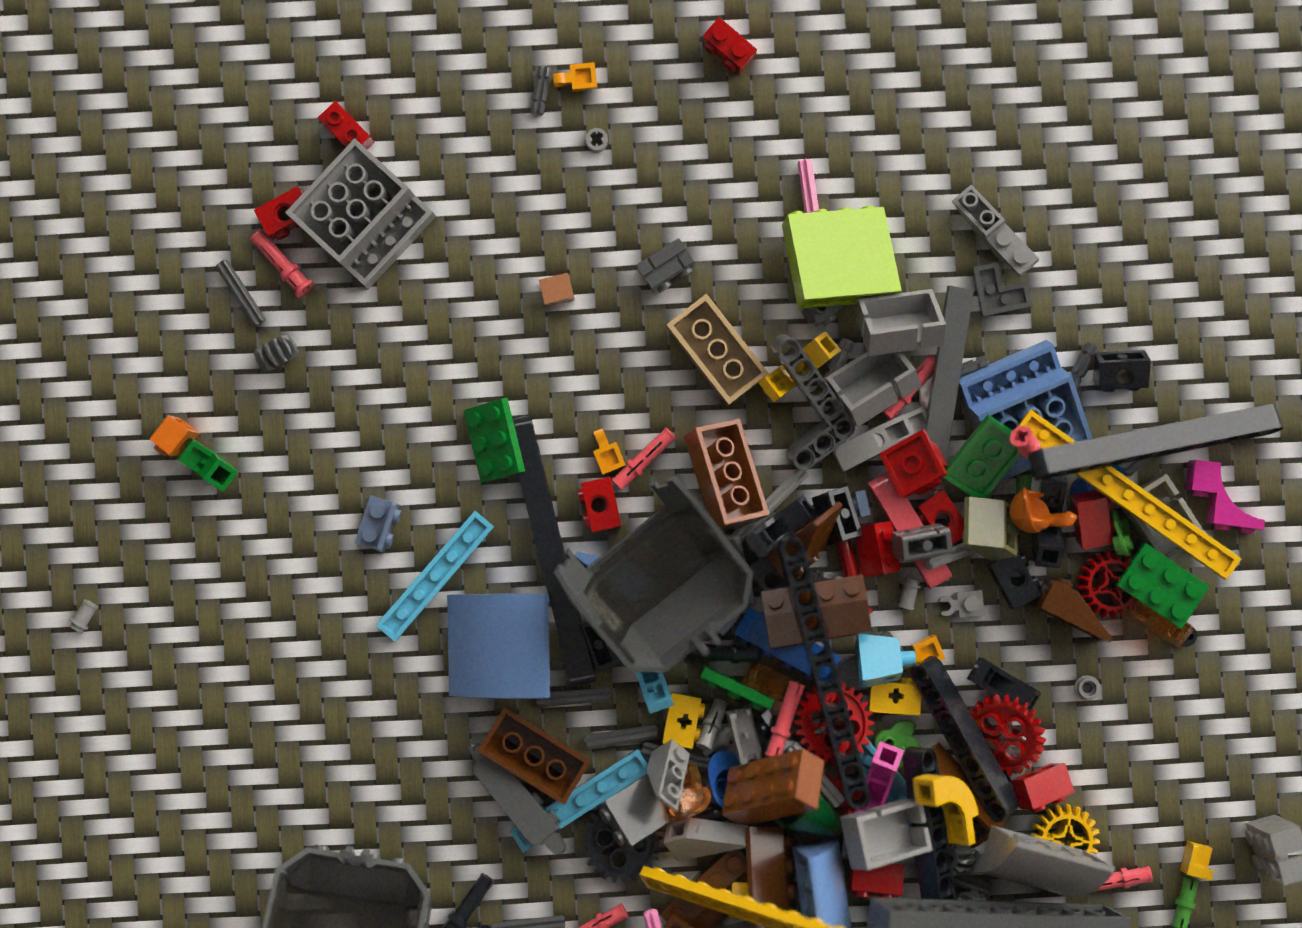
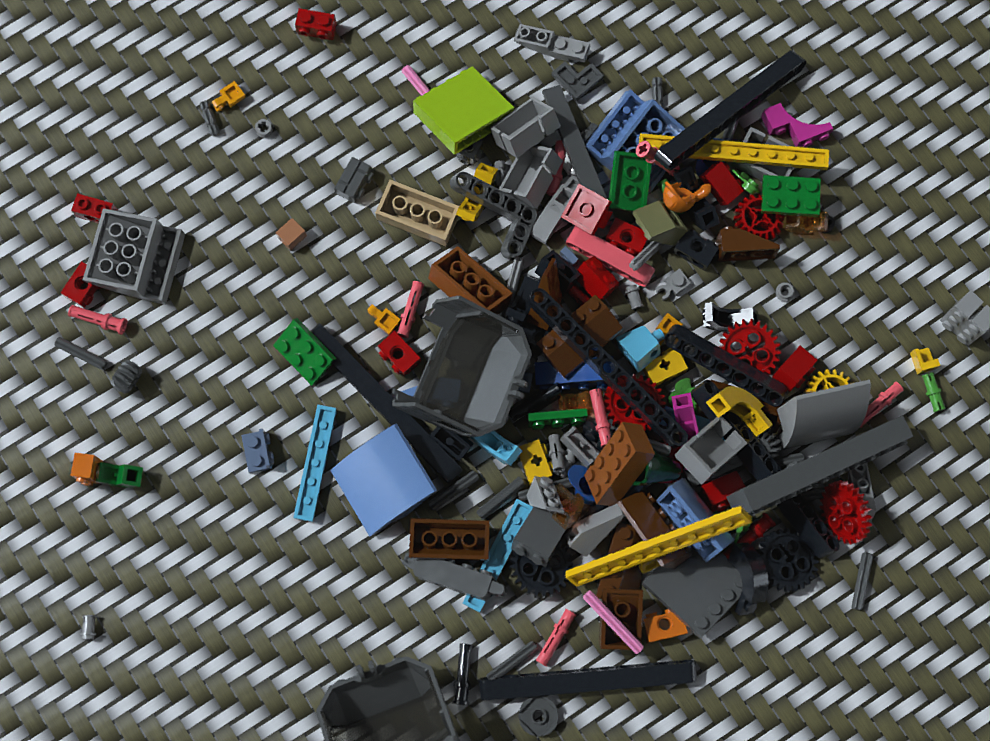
camera: 30 degrees left, 10 degrees down
dark grey brick [891,523,952,562] -> none
black brick [1093,350,1151,392] -> none

